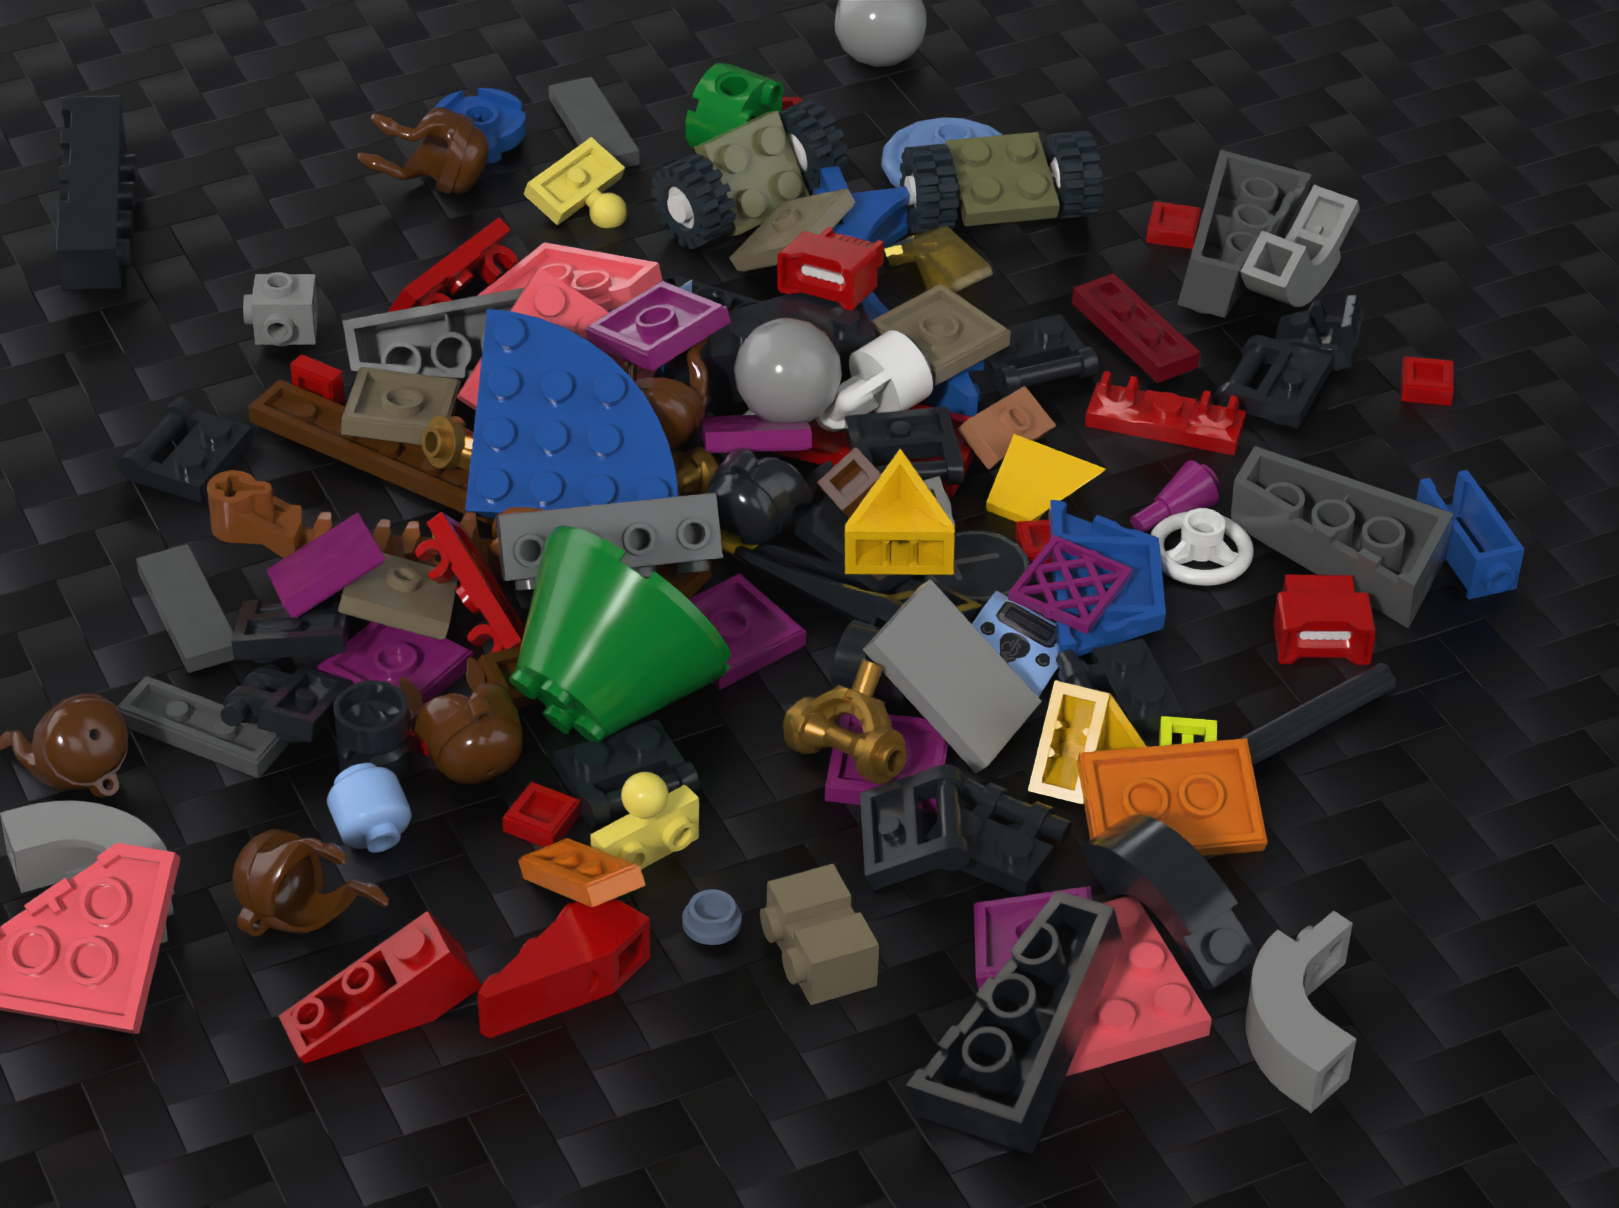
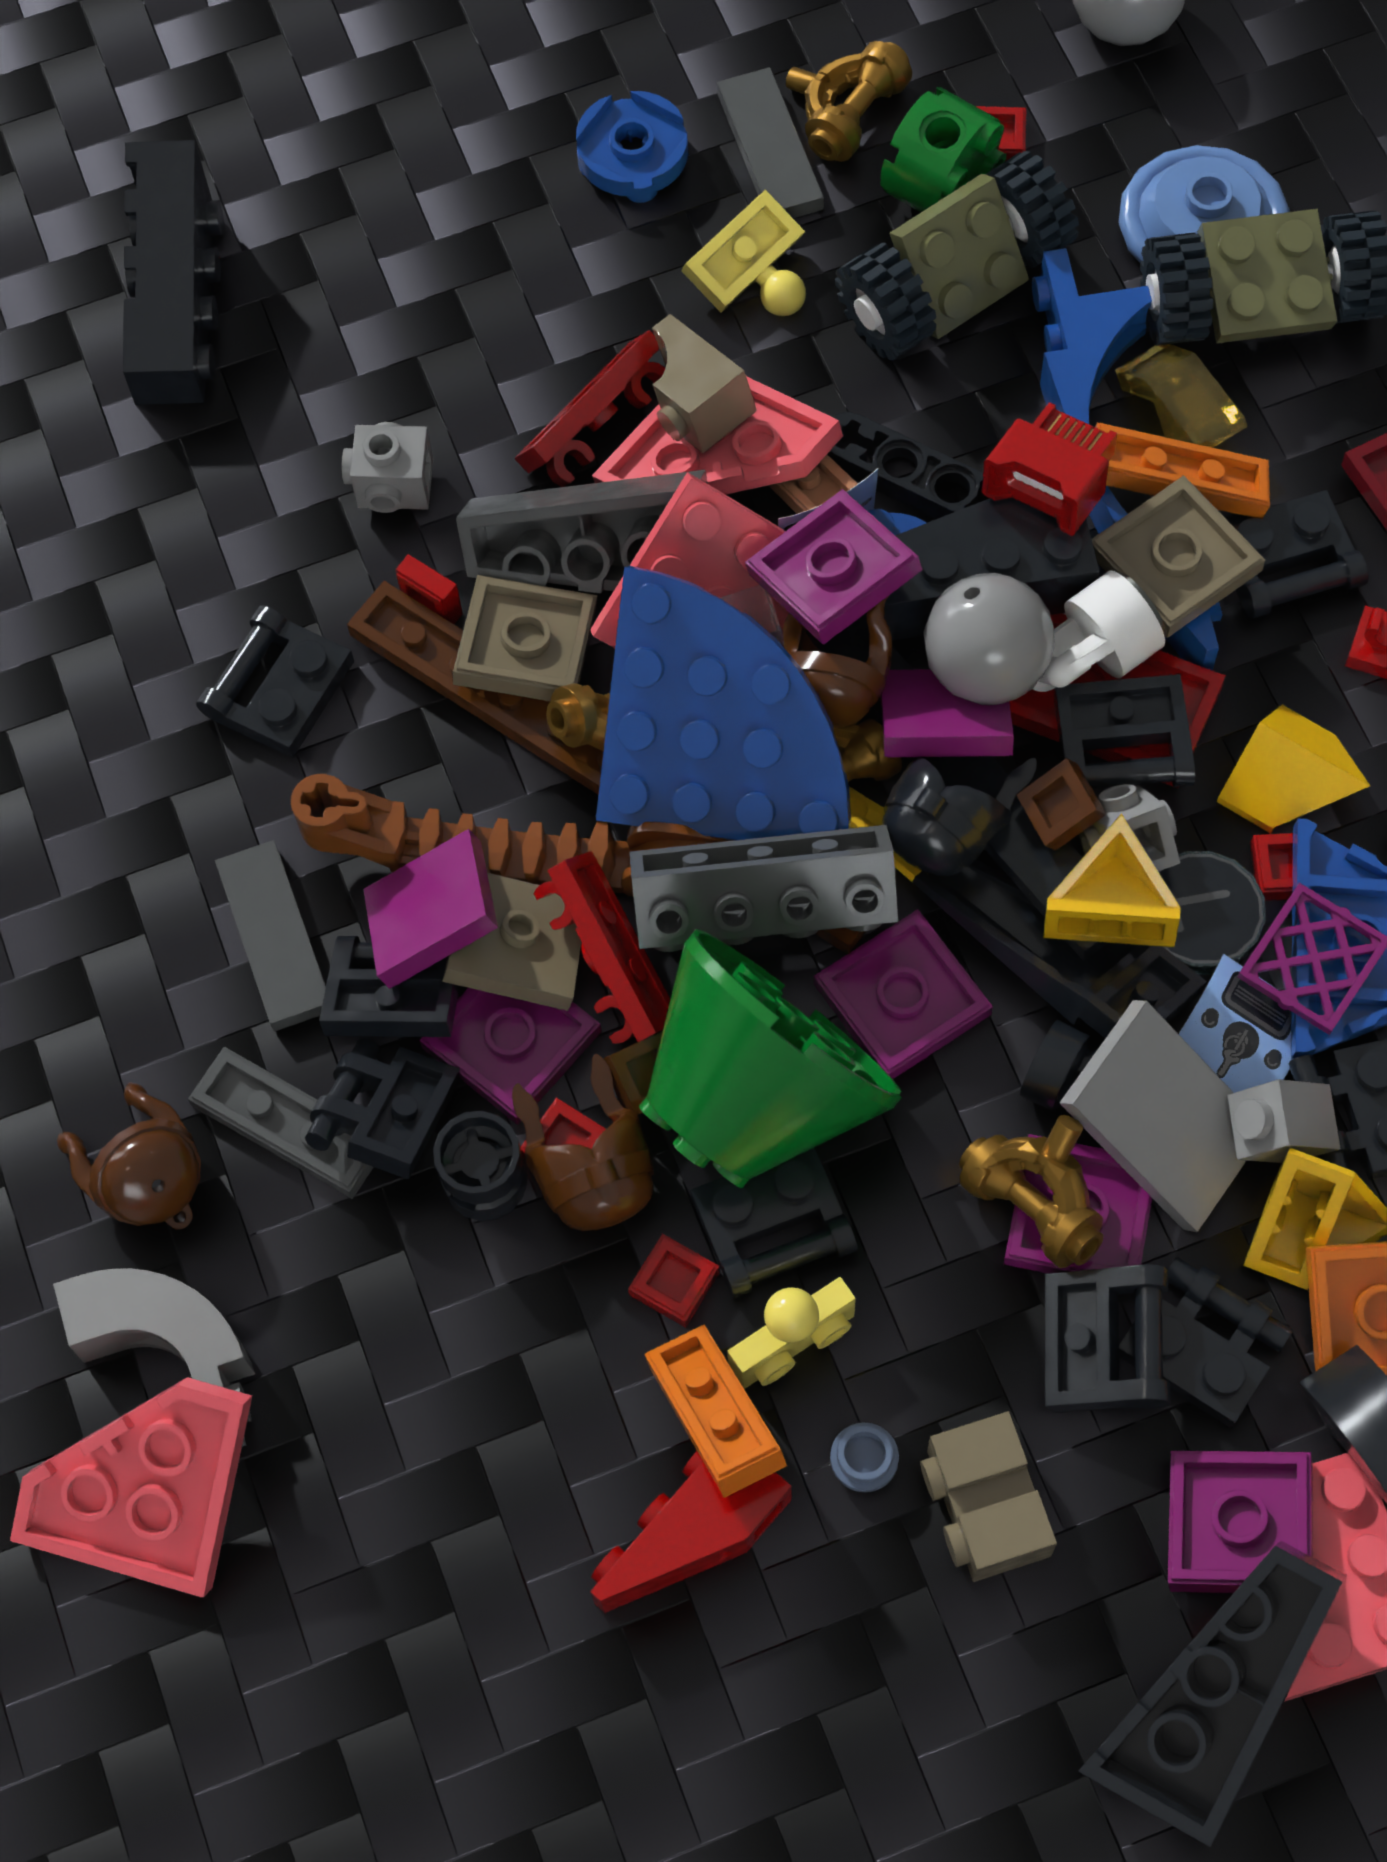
camera: 10 degrees right, 25 degrees up
reddish brown hair [232,829,389,937] -> none
red slope [279,911,482,1064] -> none
light blue head [327,763,412,852] -> none
reddish brown hair [358,107,489,195] -> none
dark tan plate [730,188,855,272] -> none
nougat plate [957,386,1056,470] -> none
none -> dark tan arch [652,314,757,453]
none -> pearl gold piece [786,41,912,162]
none -> orange tile [1095,422,1270,519]
none -> light grey brick [1227,1079,1341,1163]

